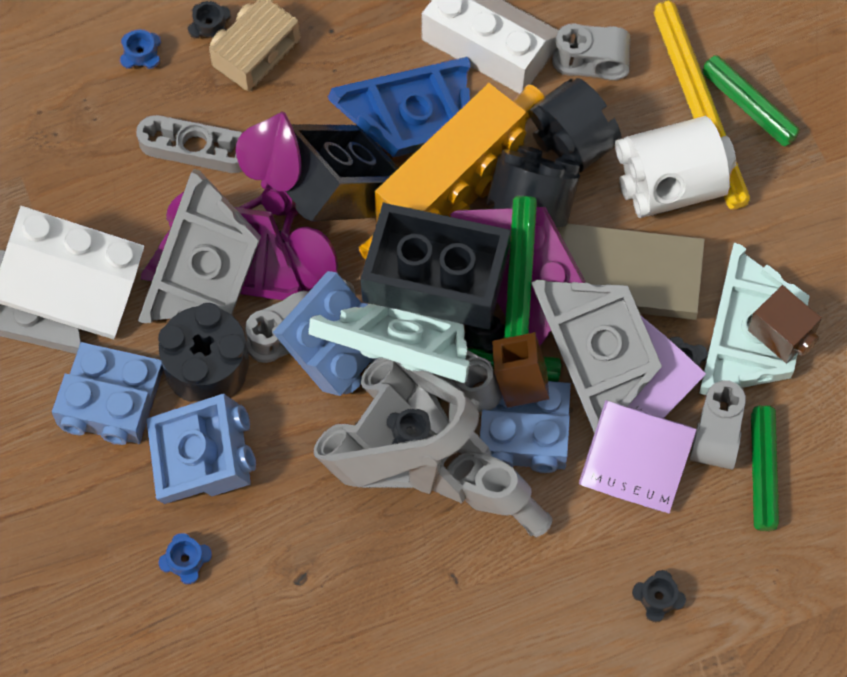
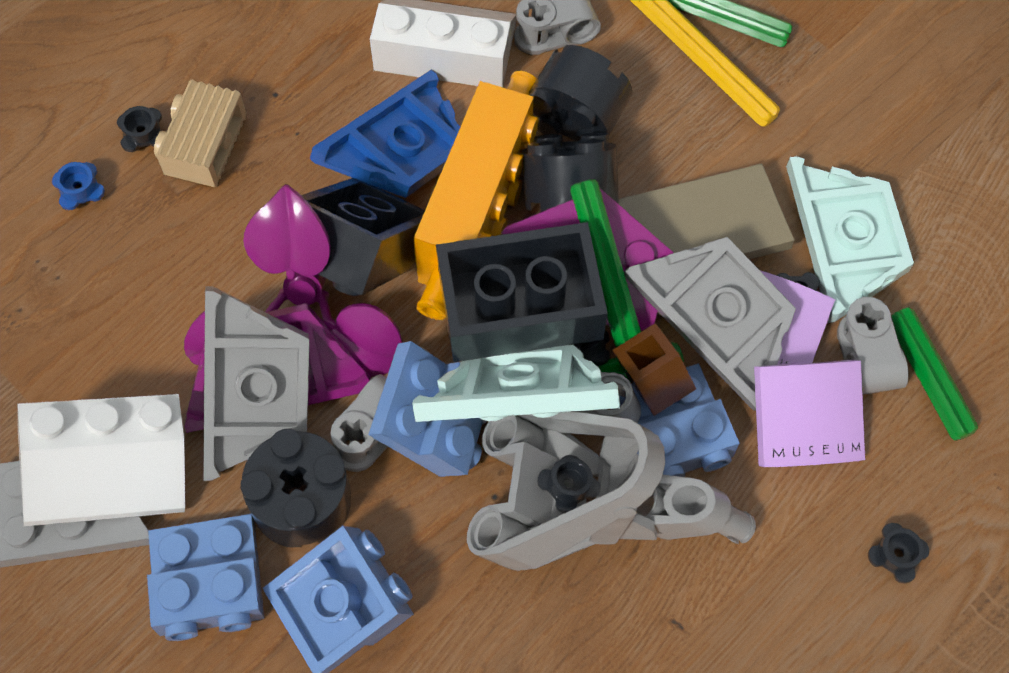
camera: 25 degrees left, 0 degrees up
light grey beam [136,115,243,173] -> none
white cylinder [615,116,736,218] -> none
reddish brown brick [748,285,822,364] -> none

